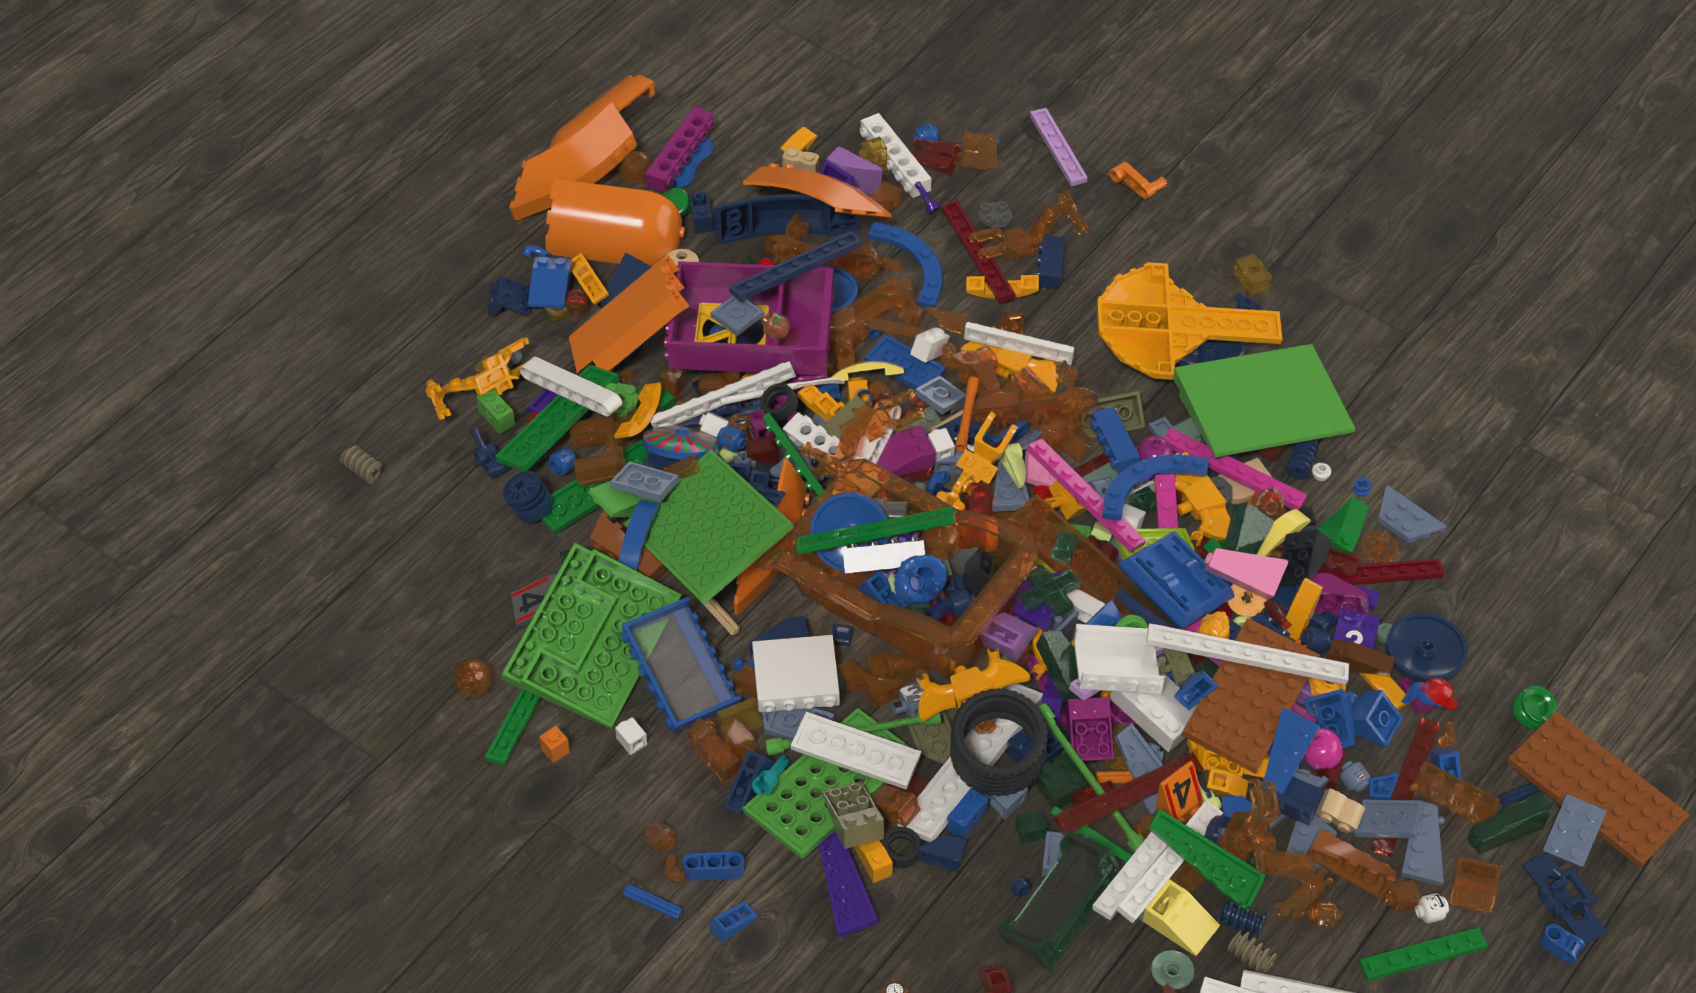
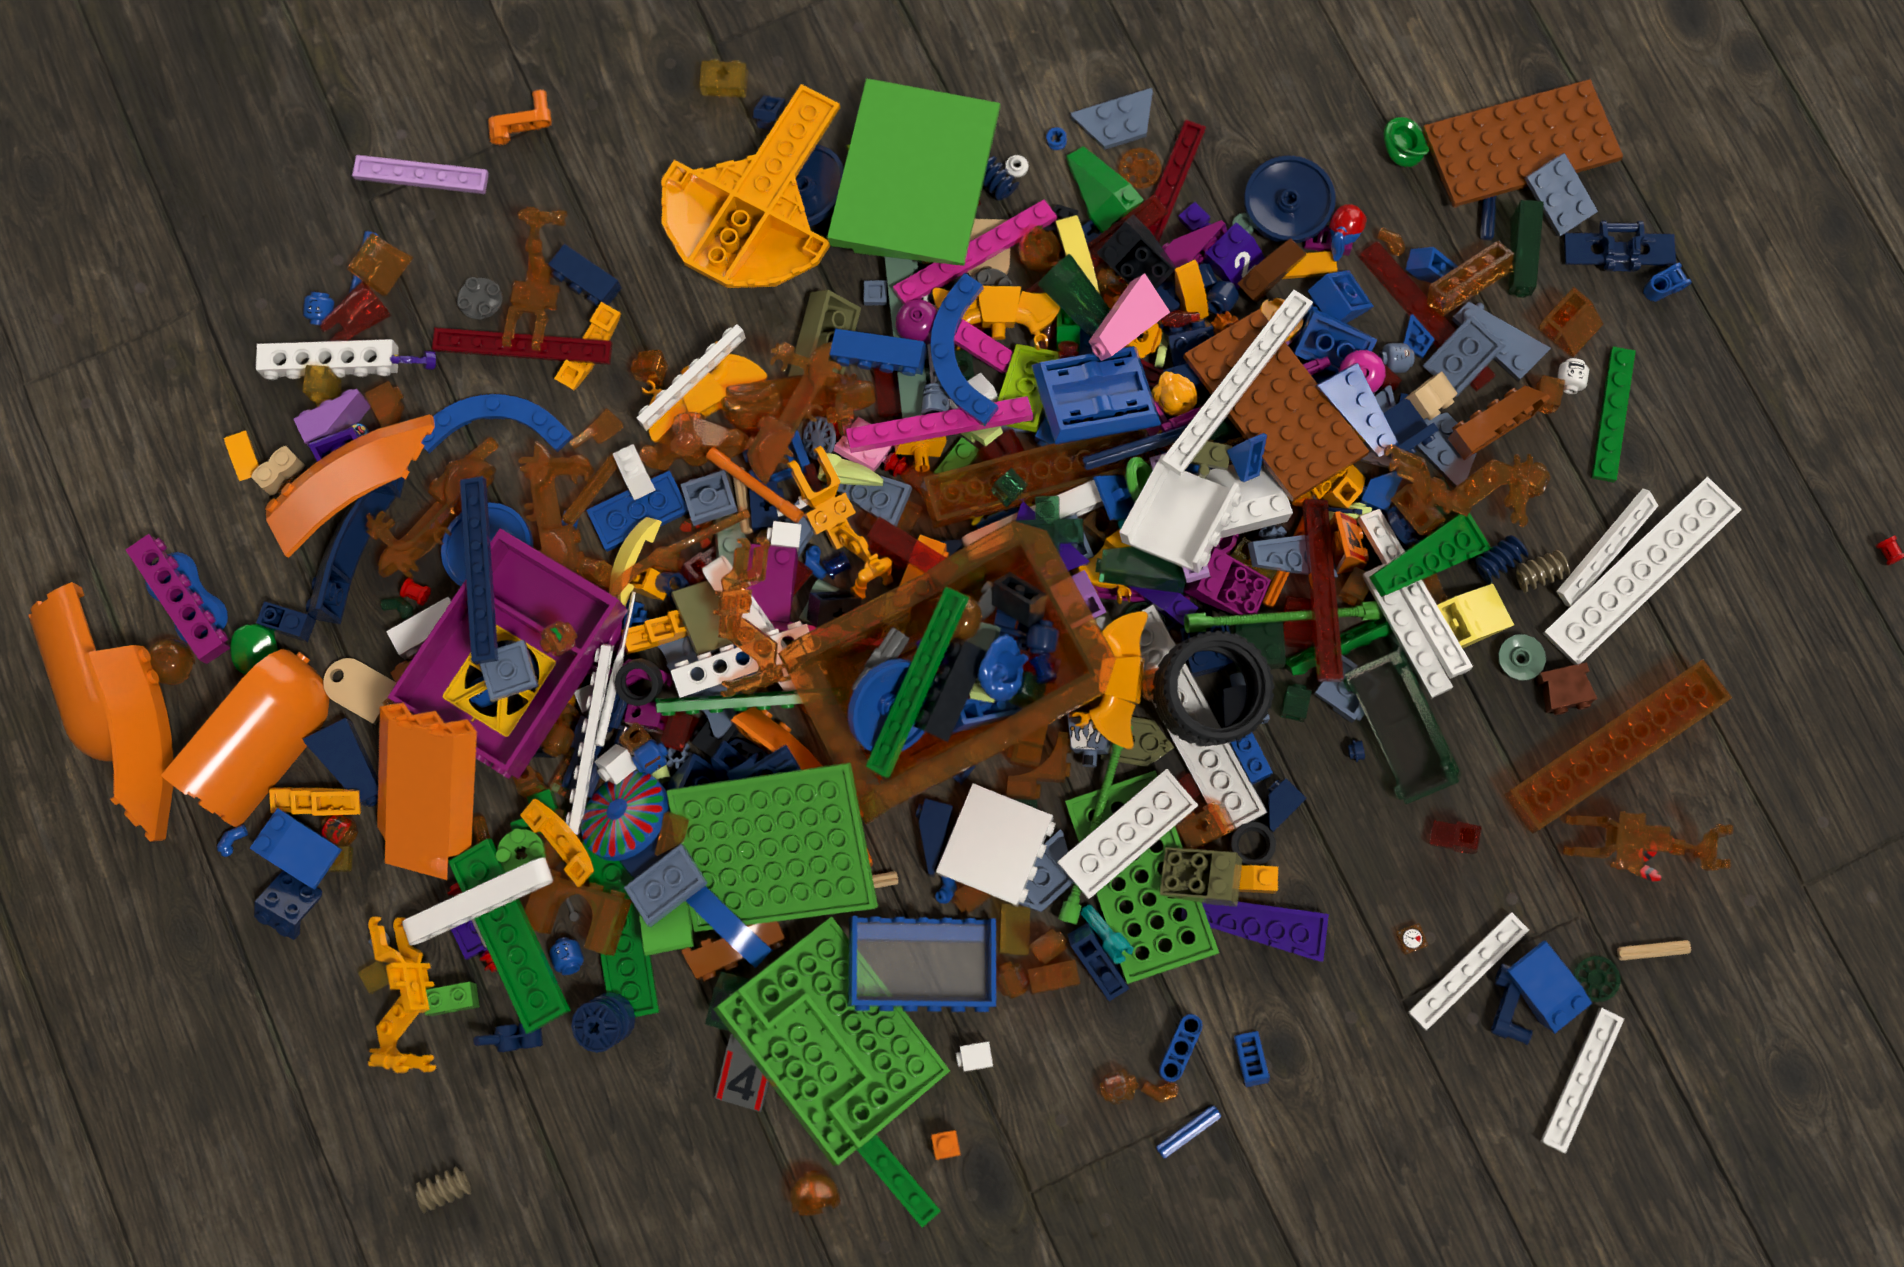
camera: 55 degrees left, 25 degrees up
none -> clear orange piece [610,509,750,598]

